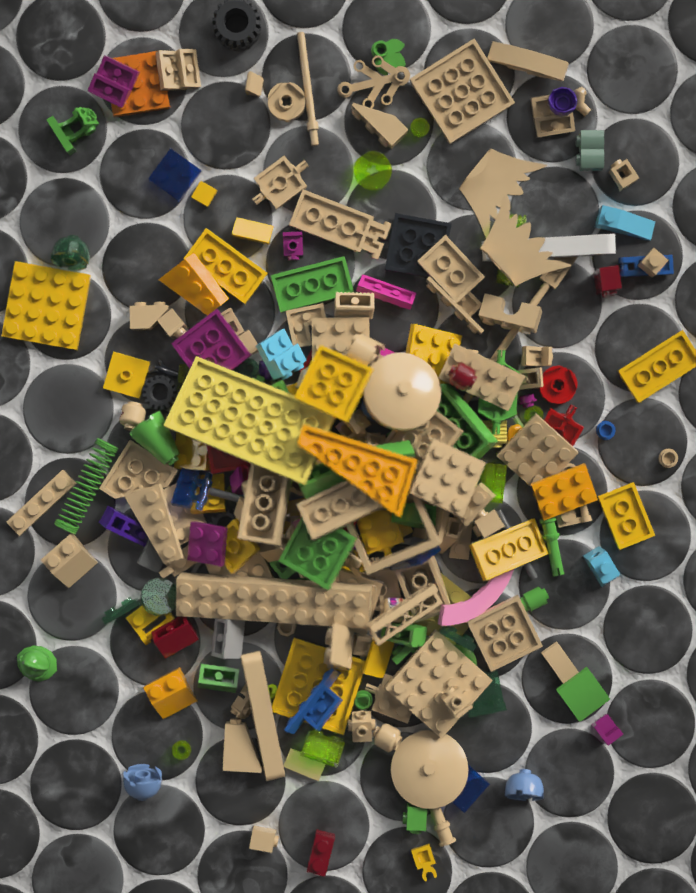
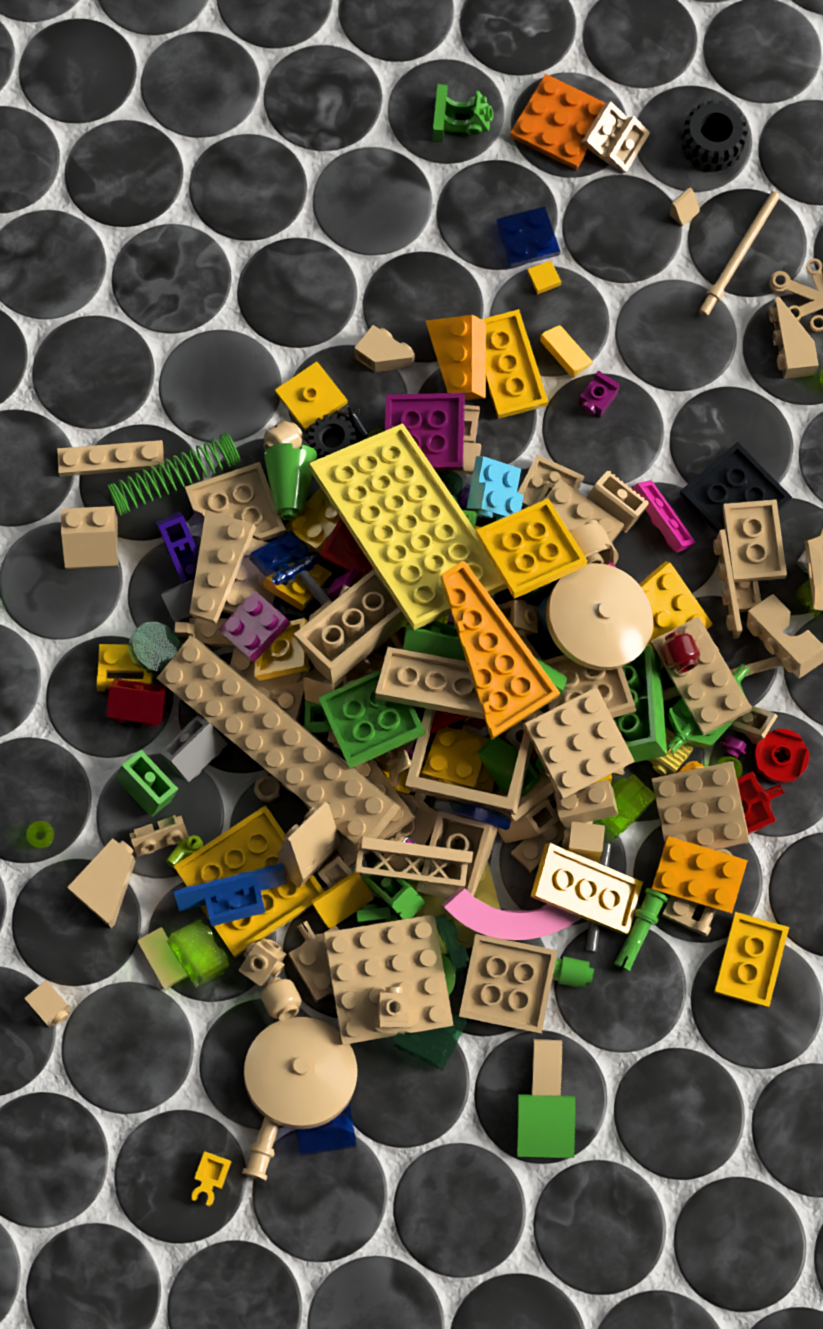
camera: 35 degrees right, 15 degrees down
yellow plate [1,261,91,350] -> none
clear green cylinder [51,235,90,270] -> none
magenta slope [87,55,140,108] -> none
clear green plate [101,597,141,625] -> none
light orange slope [143,667,197,719] -> none
tan slope [157,309,188,340] -> none
tan beam [240,651,285,781] -> none
tan plate [252,156,309,210] -> none
tan plate [268,82,306,122] -> none
bright green plate [271,256,354,313] -> none
tan hinge [289,190,392,260] -> none
dark red brick [307,829,335,877] -> none
clear neon green plate [354,151,392,191] -> none
bright green plate [354,690,373,709] -> none
bright green brick [403,803,427,834] -> none
medium blue cylinder [505,769,544,801] -> none
tan bracket [522,346,553,367] -> none
medium azure torso [583,546,620,587] -> none
magenta panel [591,714,623,746] -> none
blue plate [596,421,615,440] -> none

